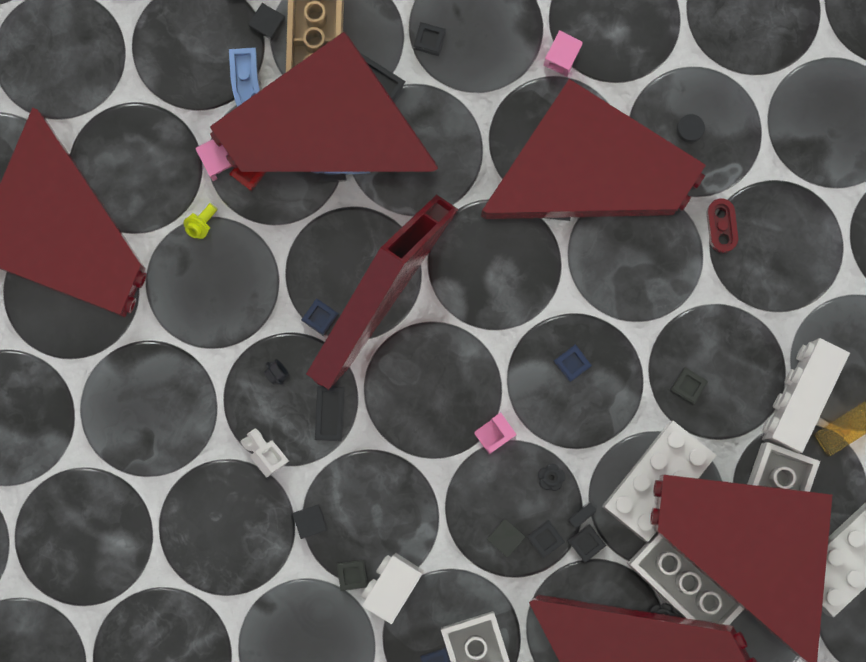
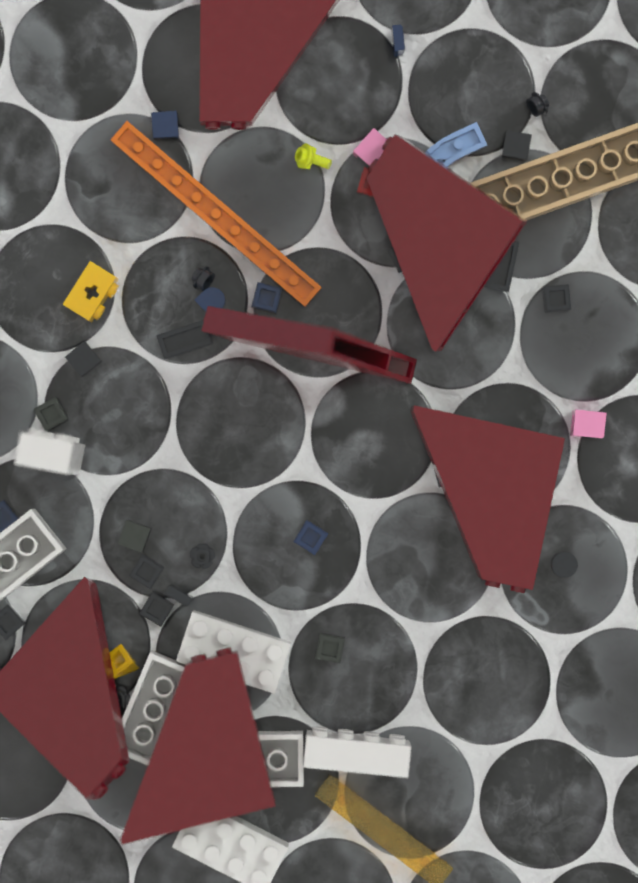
camera: 65 degrees right, 5 degrees up
white plate [241,428,289,478] -> none
bright pink panel [474,413,517,454] -> none
dark red plate [706,198,738,253] -> none
none -> yellow brick [63,261,119,323]
none -> yellow slope [109,644,139,679]
none -> orange plate [111,121,322,307]
none -> dark blue tile [151,111,179,139]
none -> dark blue tile [195,287,225,312]
none -> dark blue tile [391,25,405,56]

